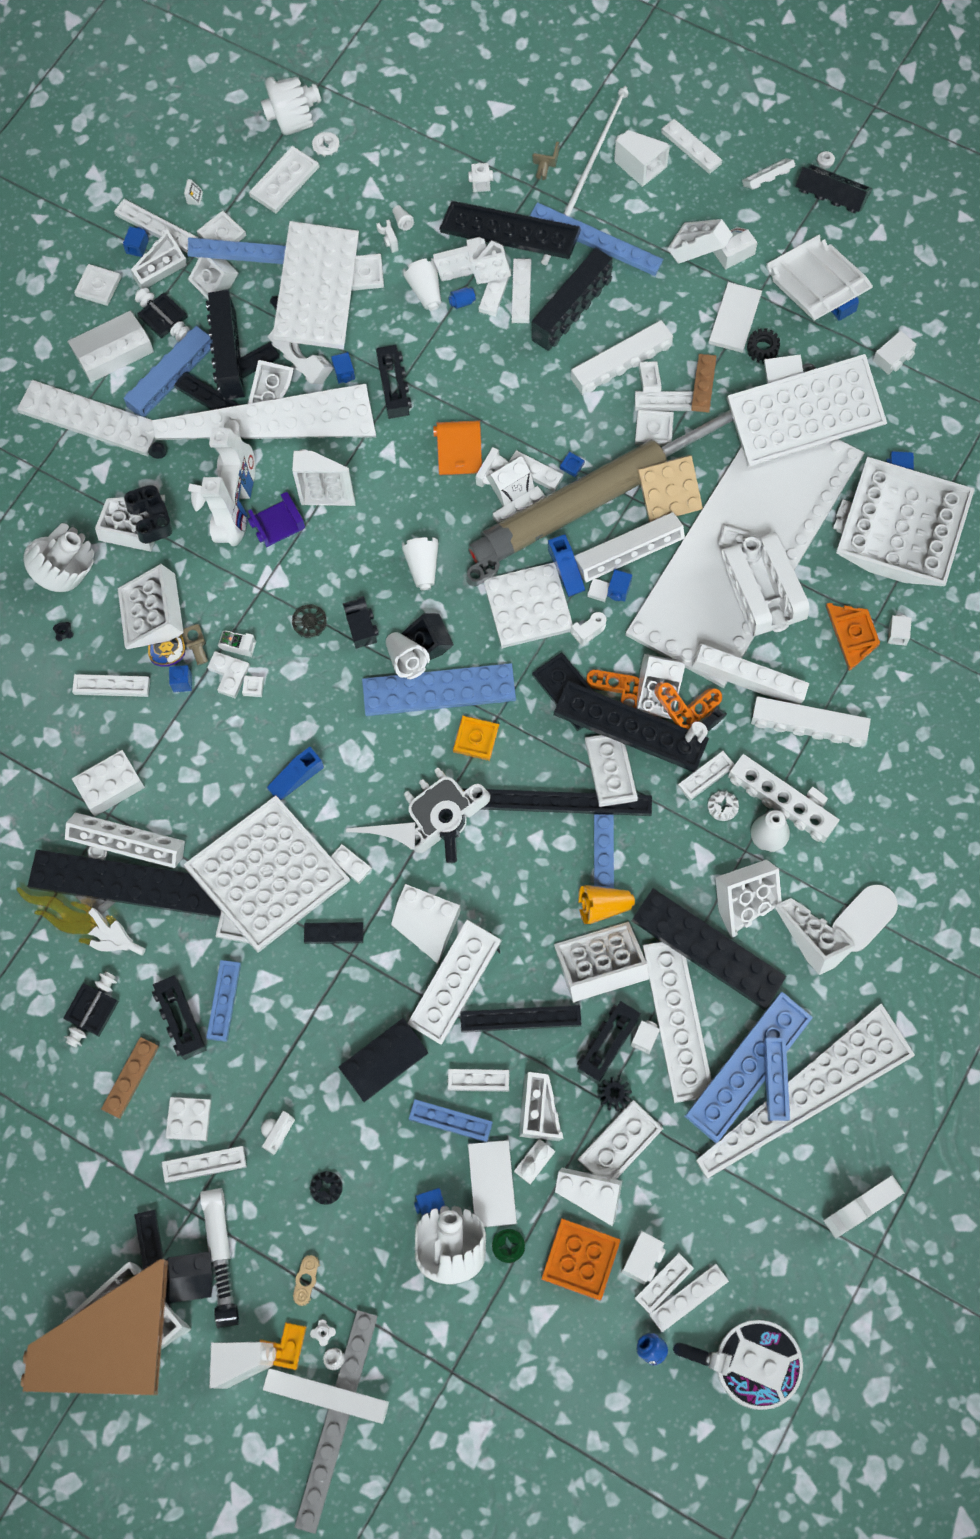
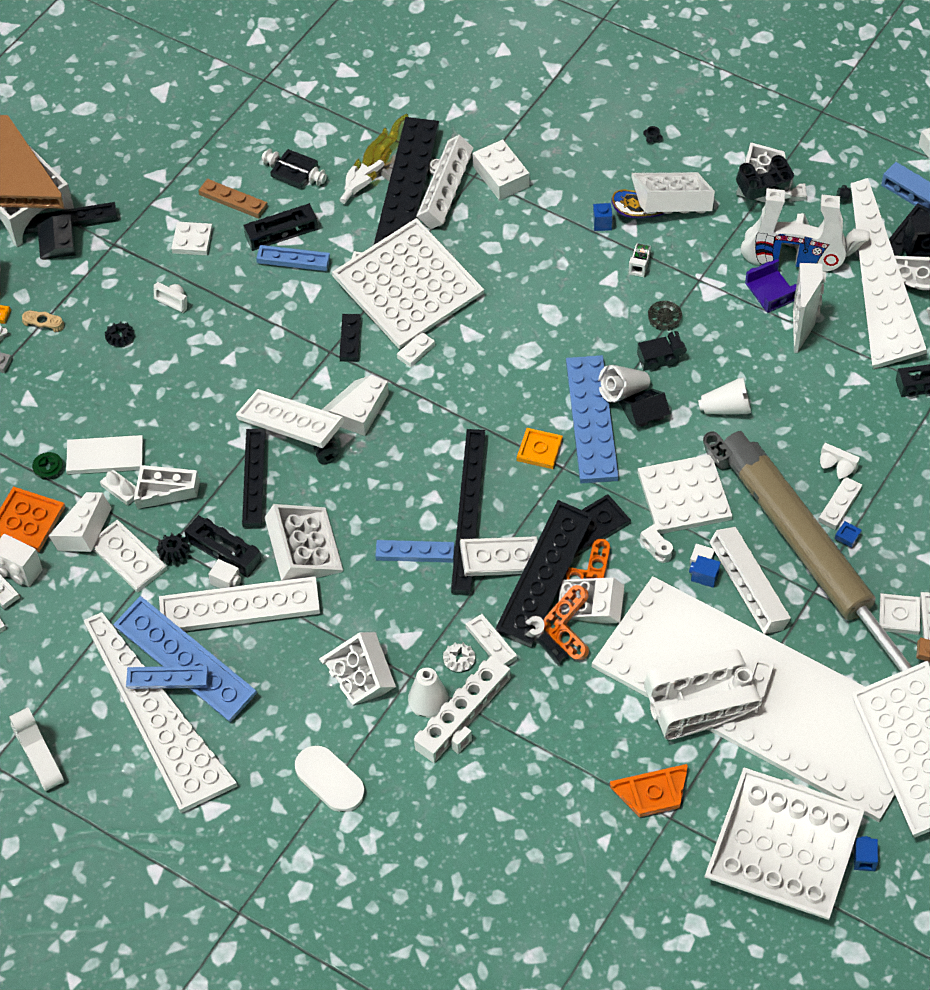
camera: 90 degrees right, 15 degrees down
white plate [17,380,156,456] -> none
white piece [24,523,94,592] -> none
white plate [72,674,150,697] -> none
white plate [162,1146,247,1183] -> none
dark tan bracket [183,624,208,665] -> none
piece [201,1188,239,1329] -> none
white plate [207,651,250,699] -> none
white plate [242,676,264,697] -> none
blue slope [267,747,324,801] -> none
black slope [338,1018,429,1103] -> none
white sticker [346,822,415,849] -> none
piece [404,768,490,864] -> none
medium blue plate [409,1099,493,1142] -> none
blue brick [414,1188,445,1216] -> none
white piece [415,1206,486,1284] -> none
orange door [433,420,482,475] -> none
white plate [448,1069,509,1092] -> none
white slope [486,456,535,507] -> none
white plate [492,486,546,523] -> none
blue slope [548,534,585,597] -> none
light orange cone [578,885,635,924] -> none
black plate [631,888,787,1010] -> none
tan plate [637,455,703,523] -> none
white brick [692,644,809,705] -> none
white brick [751,697,871,747] -> none
white wedge [775,898,855,975] -> none
white brick [888,615,912,646] -> none

